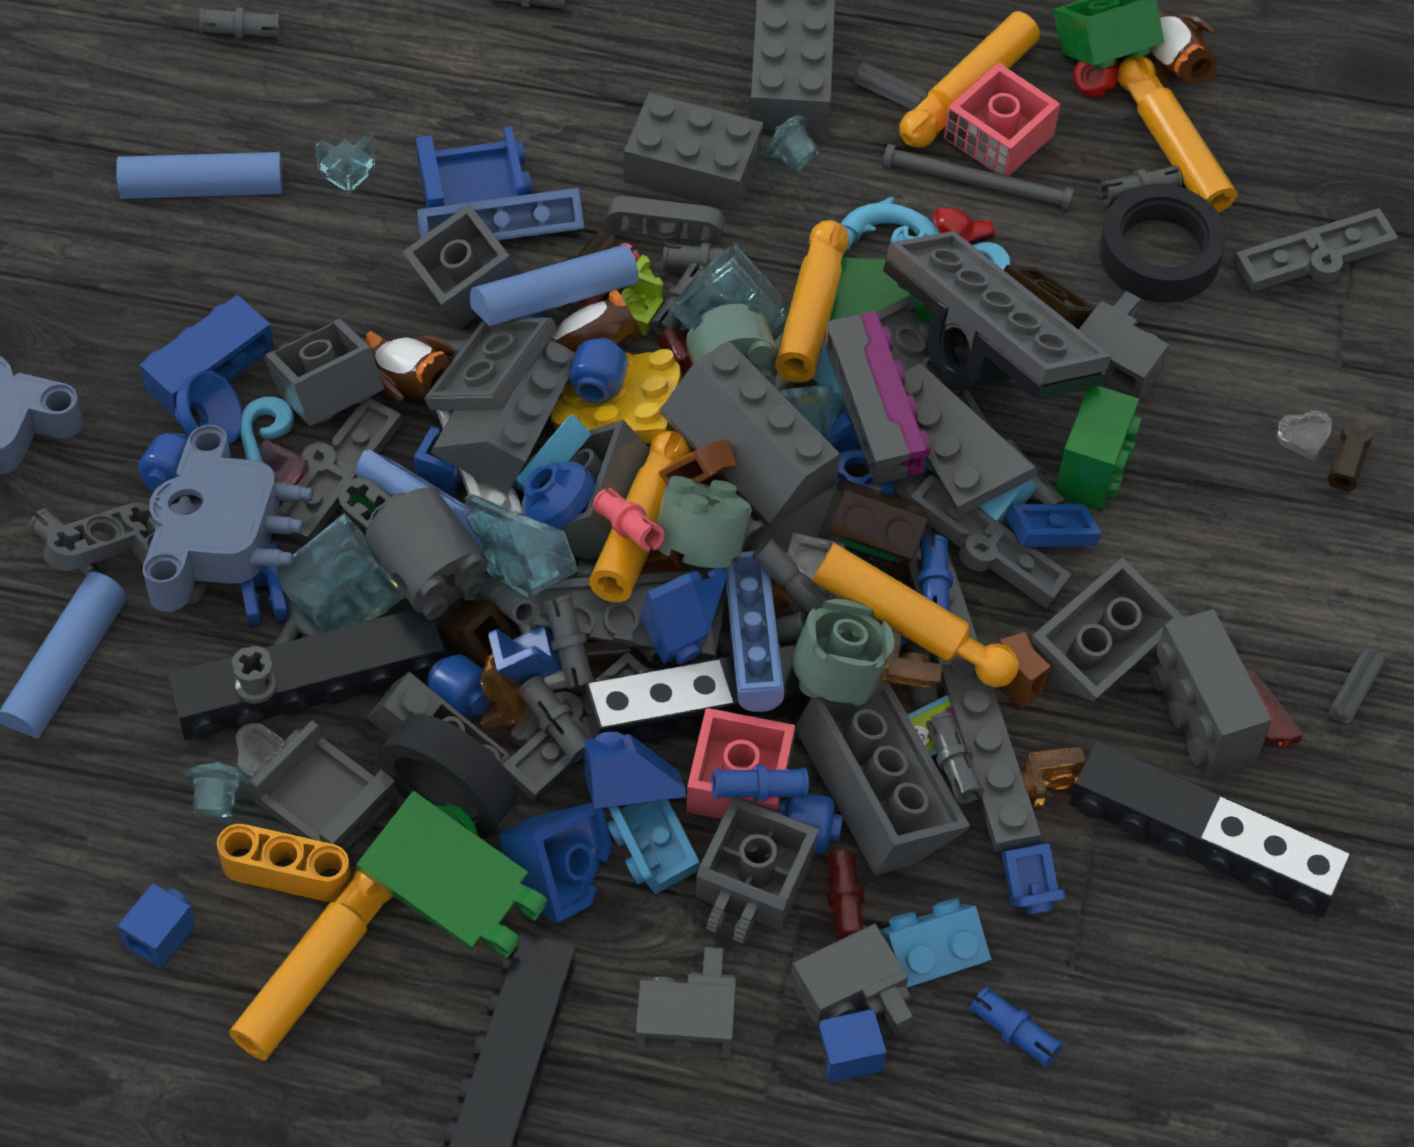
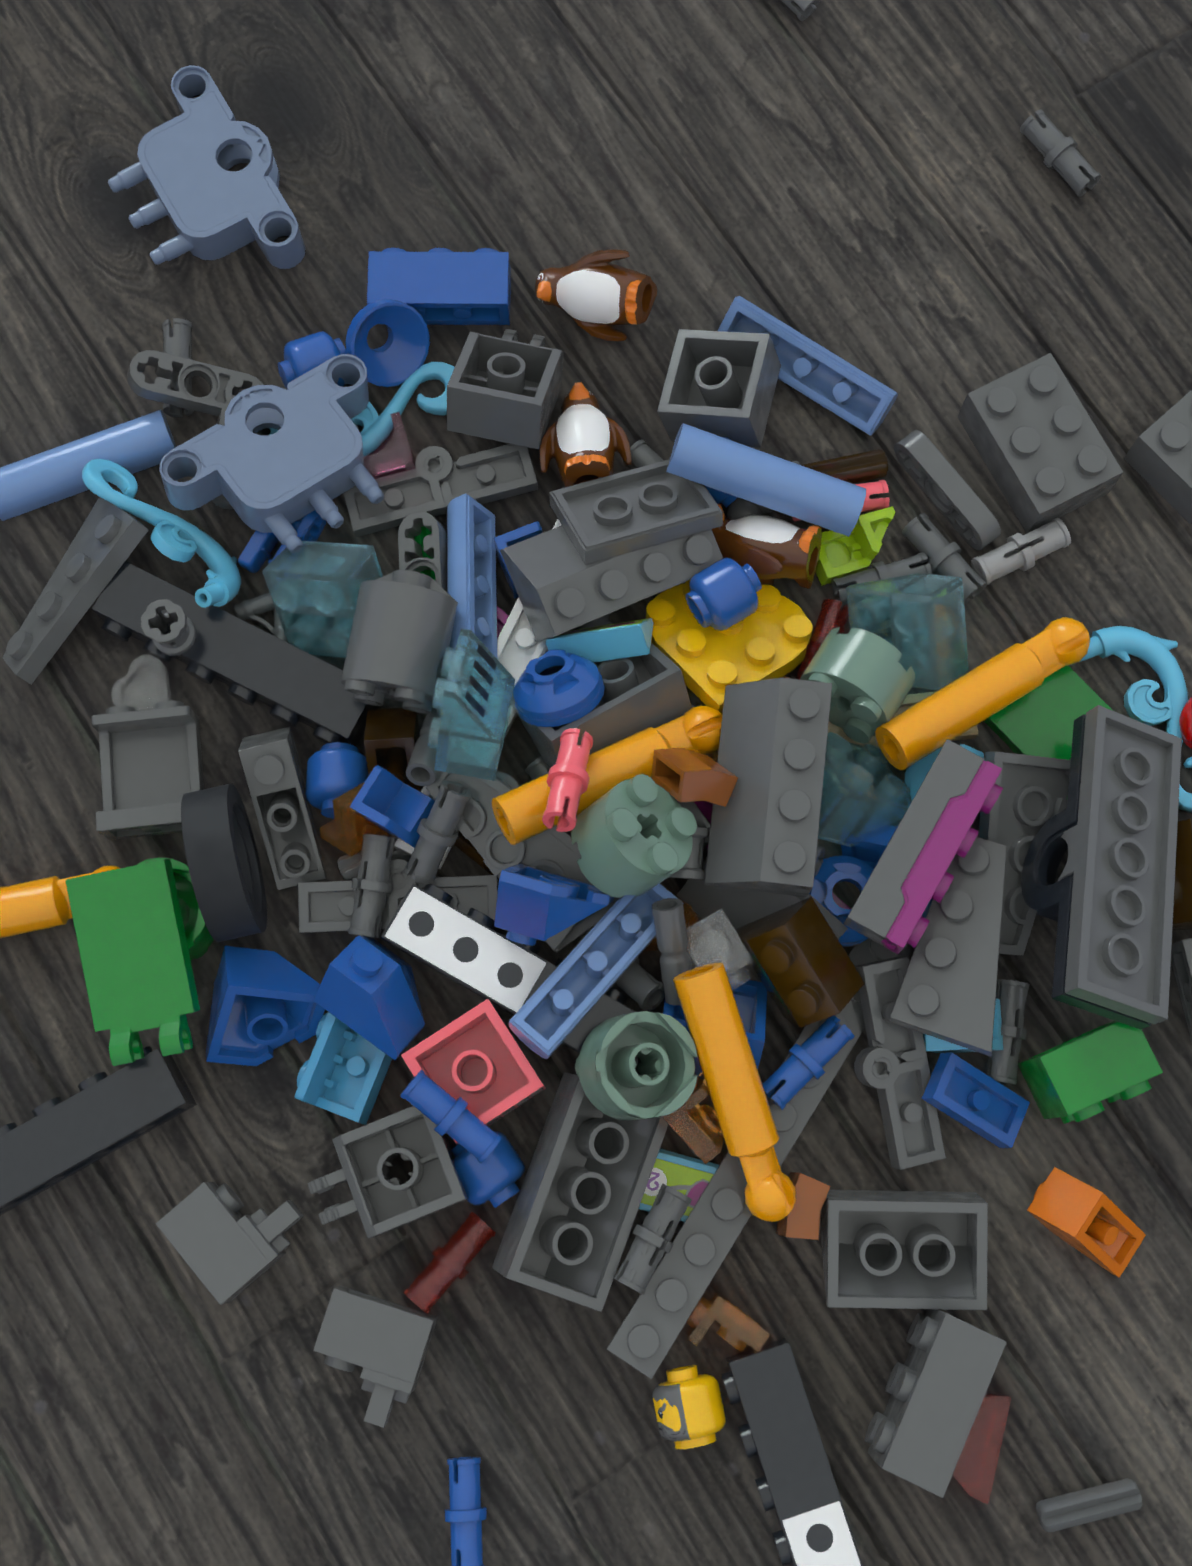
camera: 50 degrees right, 20 degrees up
medium blue brick [117,152,283,199] -> none
clear light blue piece [185,761,249,817] -> none
light orange beam [217,824,352,902] -> none
clear light blue panel [315,136,375,193] -> none
blue panel [416,126,532,208] -> none
clear light blue piece [763,114,820,172] -> none
blue panel [819,1009,887,1083] -> none
dark azure bracket [880,898,991,988] -> none
blue bracket [1001,843,1066,914] -> none
none -> dark grey wing [2,497,148,685]
none -> medium azure plant [82,459,241,608]
none -> animal [535,249,658,341]
none -> yellow head [652,1365,726,1449]
none -> light grey pin [971,518,1071,585]
none -> orange slope [1027,1167,1146,1278]

